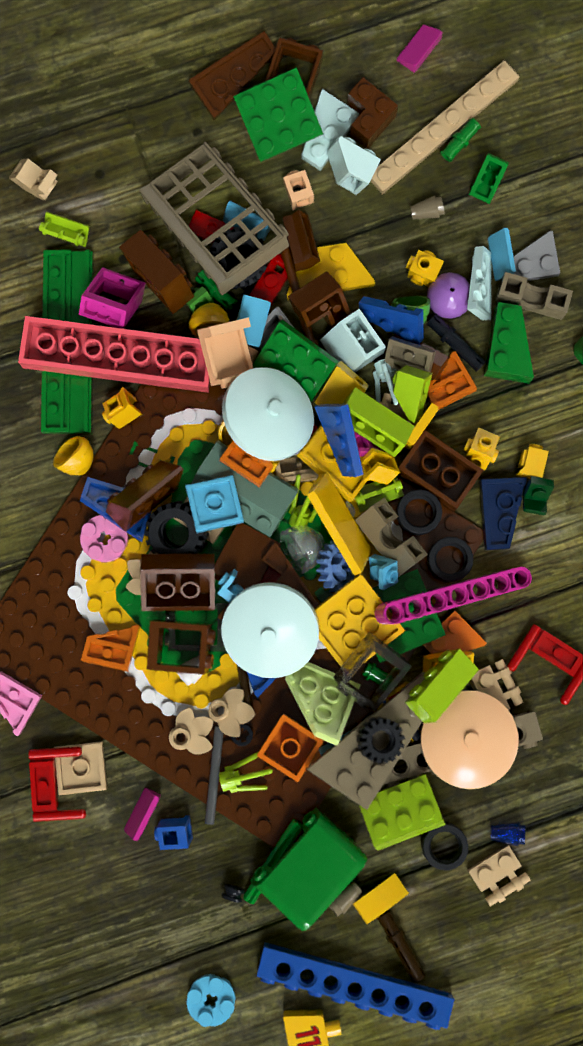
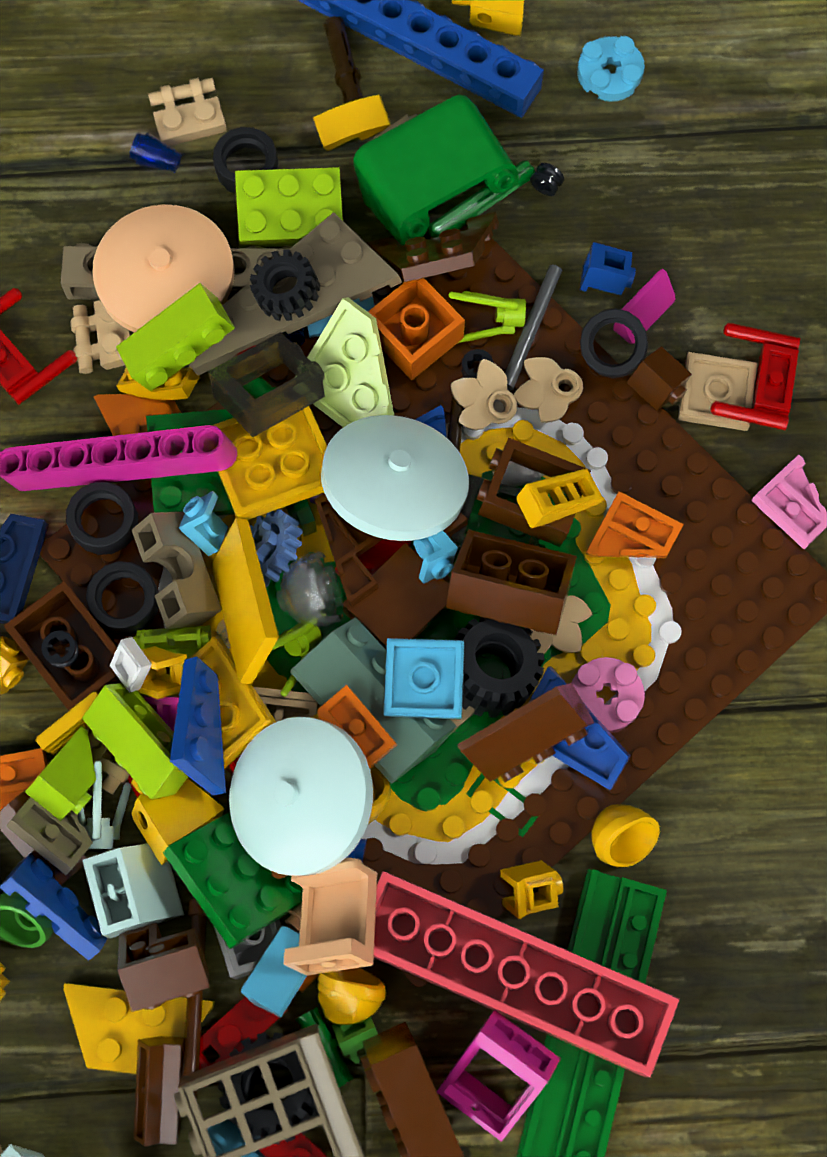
camera: 165 degrees left, 10 degrees down
none -> black bush [42,631,79,668]
none -> white tile [110,637,152,693]
none -> reddish brown wing [366,212,499,282]
none -> yellow slope [516,468,604,528]
none -> black tyre [580,308,648,378]
none -> reddish brown brick [627,346,692,411]

